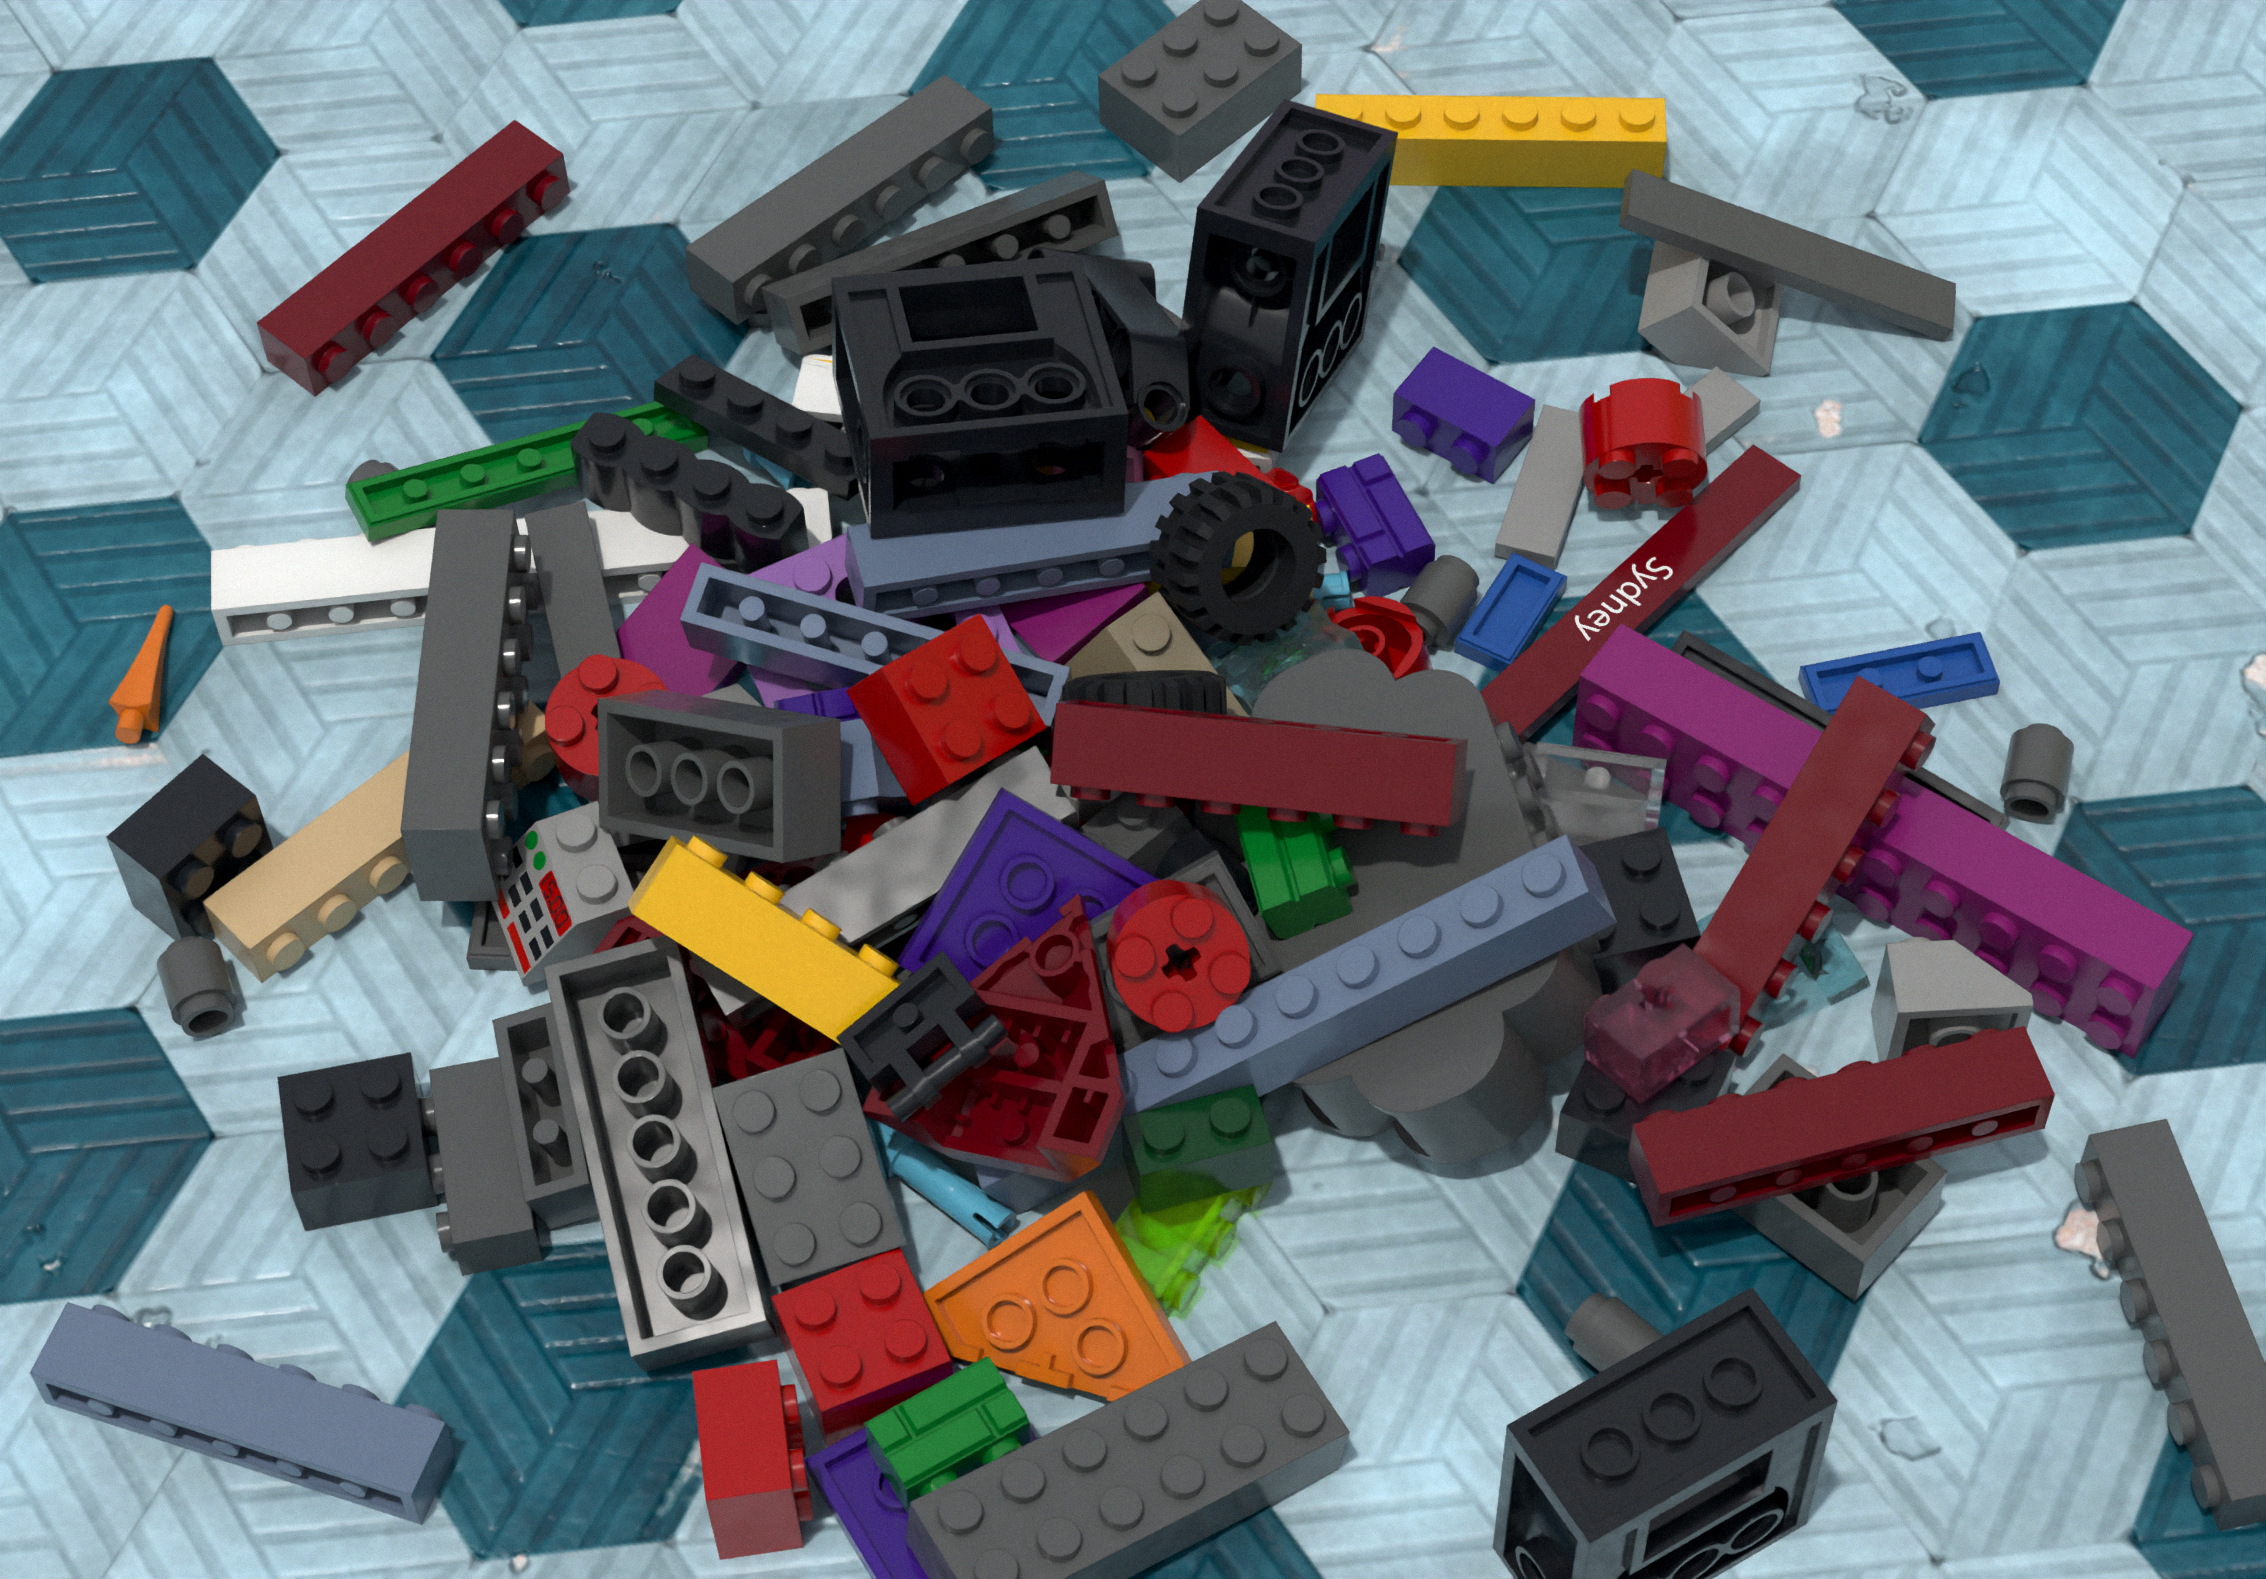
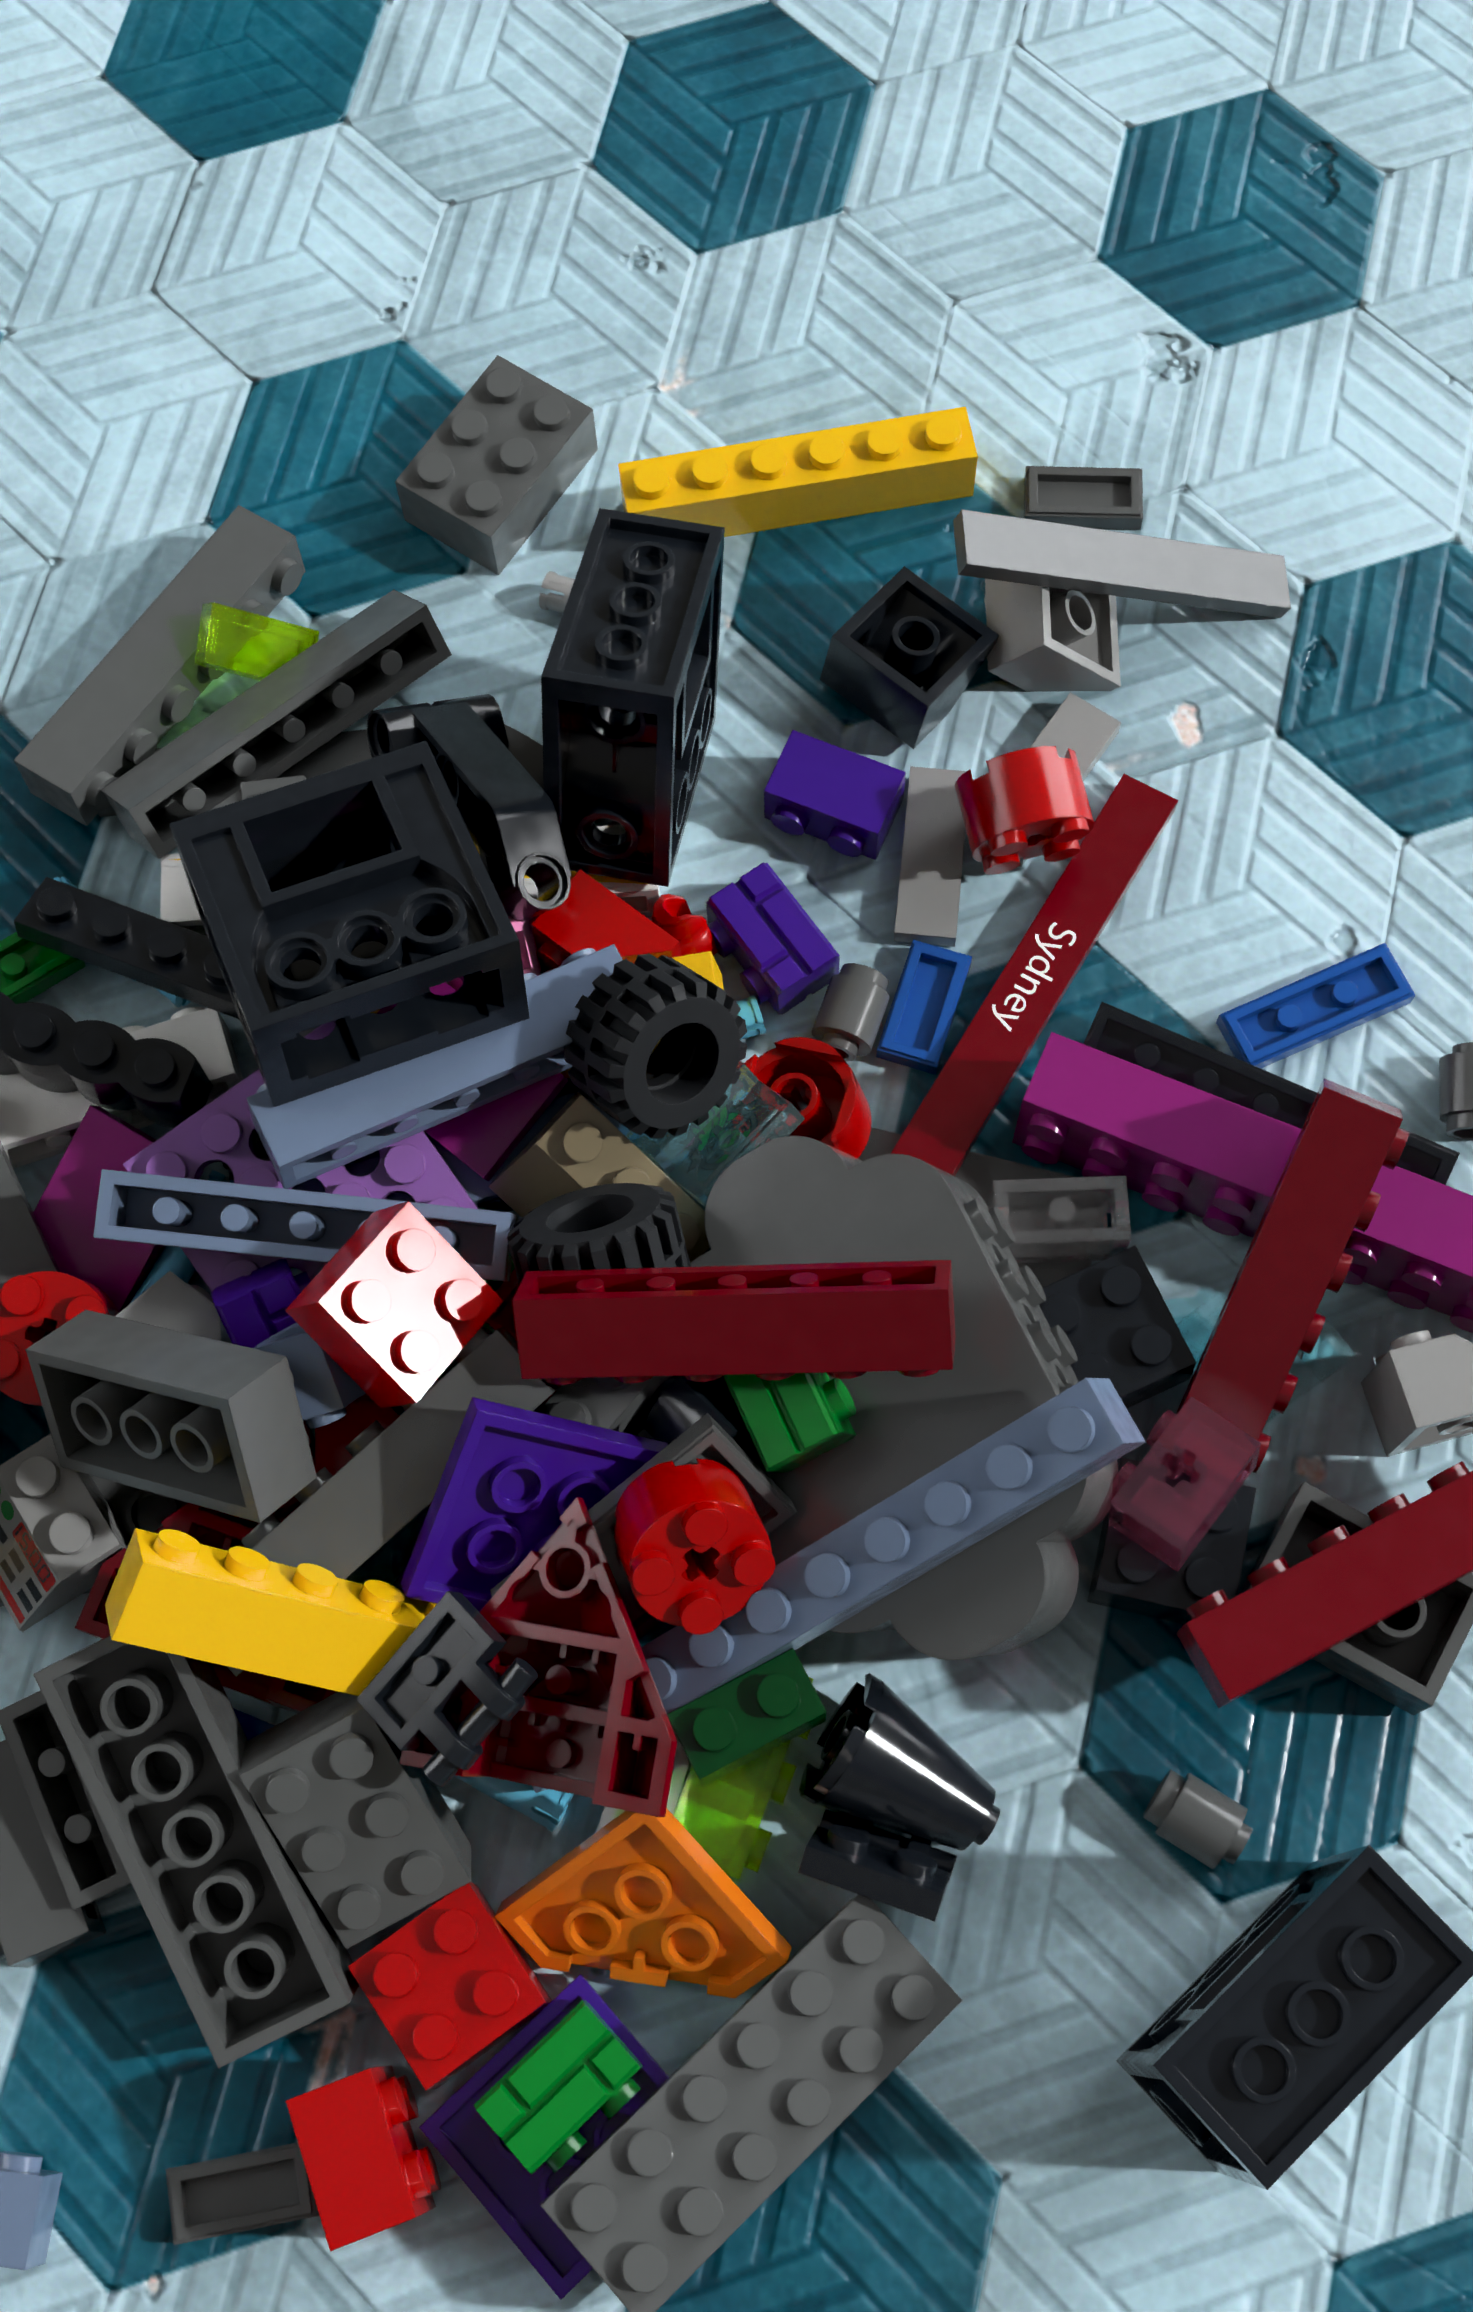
camera: 10 degrees left, 15 degrees up
none -> dark grey tile [166,2142,319,2245]
none -> clear neon green tile [194,602,319,681]
none -> black plate [798,1809,957,1922]
none -> black cone [799,1673,1000,1851]
none -> black slope [820,566,999,749]
none -> dark grey tile [1024,466,1143,530]

